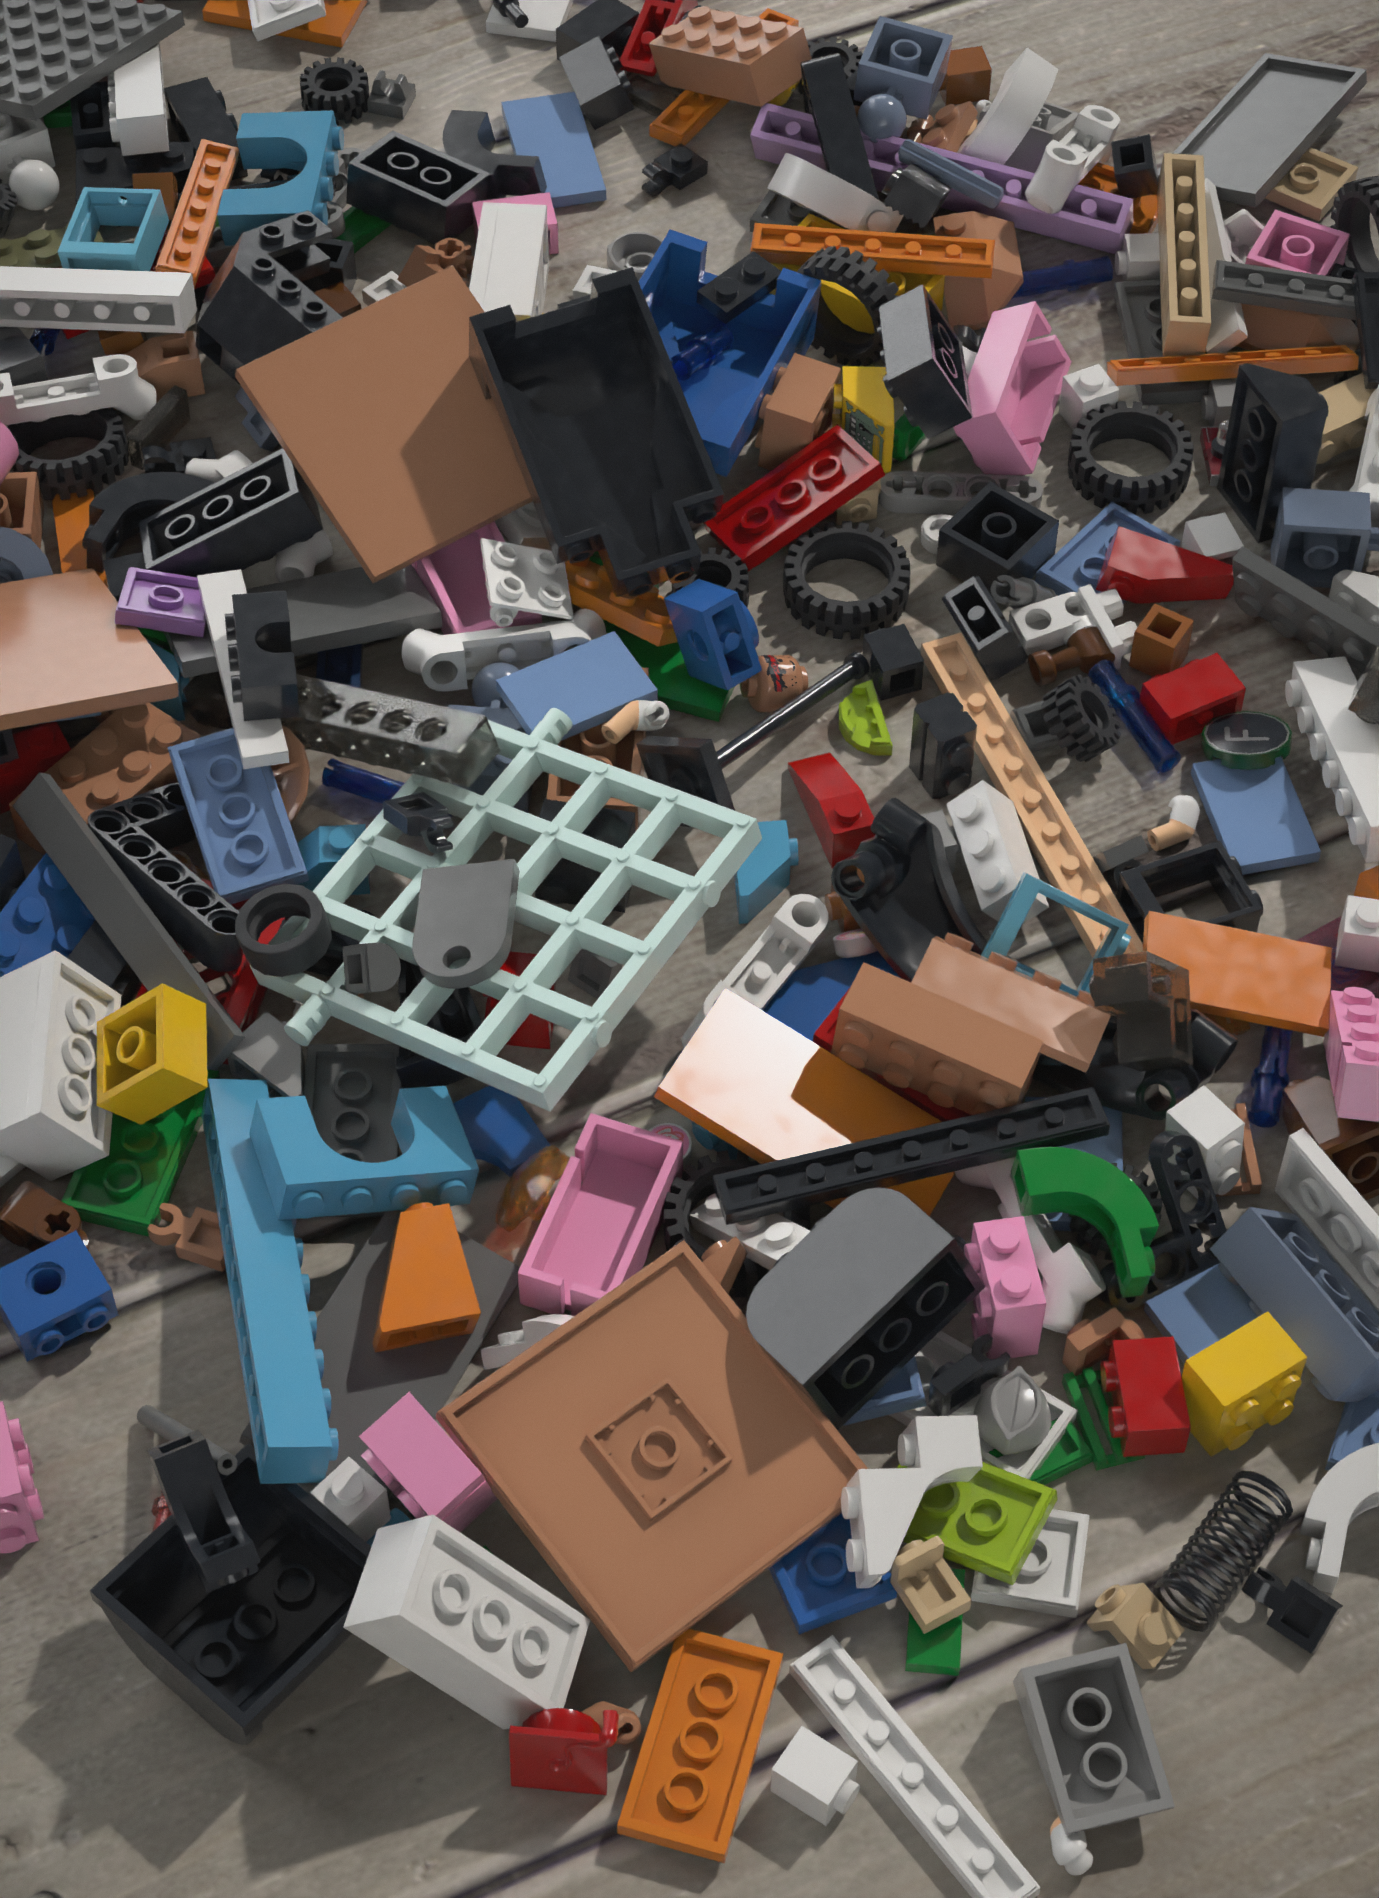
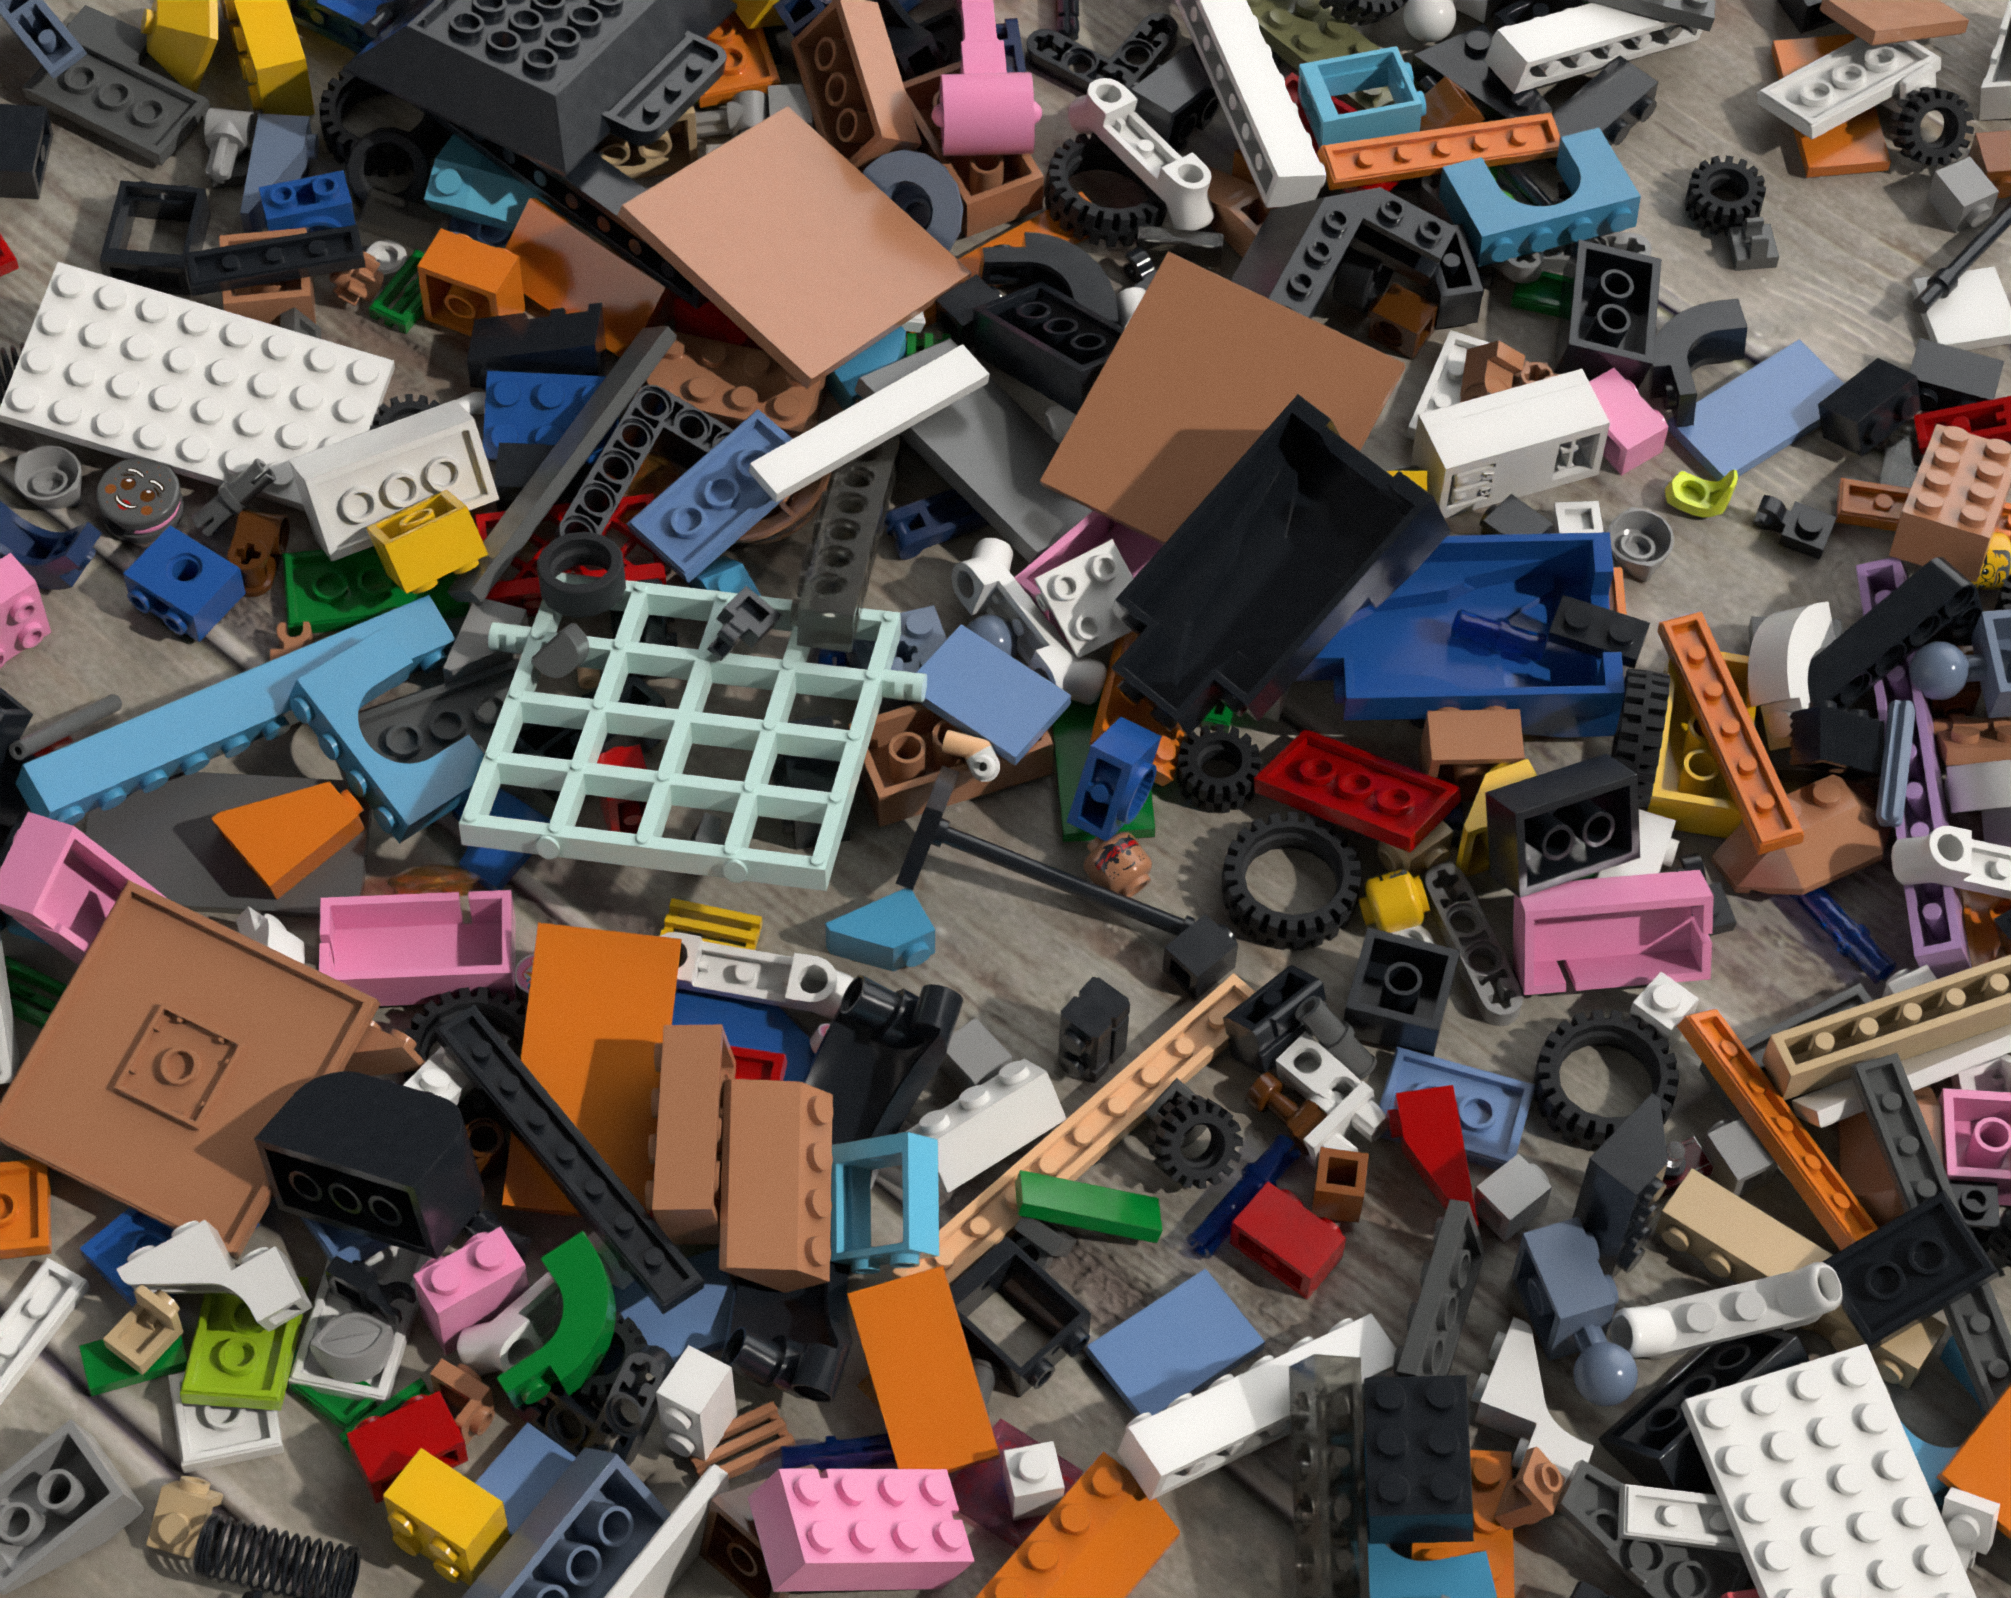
camera: 65 degrees right, 5 degrees up
medium lavender tile [115,567,207,637] -> none
black arch [224,591,299,721] -> none
tile [412,859,520,989] -> none
red slope [788,752,875,869] -> none
lime tile [838,680,893,756] -> none
clear smoke brick [1089,951,1193,1072] -> none
arm [1147,795,1200,851] -> none
tile [1201,711,1292,770] -> none
none -> yellow tile [660,898,763,950]
none -> green tile [1015,1170,1163,1243]
none -> yellow head [1358,869,1430,933]
none -> neon yellow hair [1665,470,1738,518]

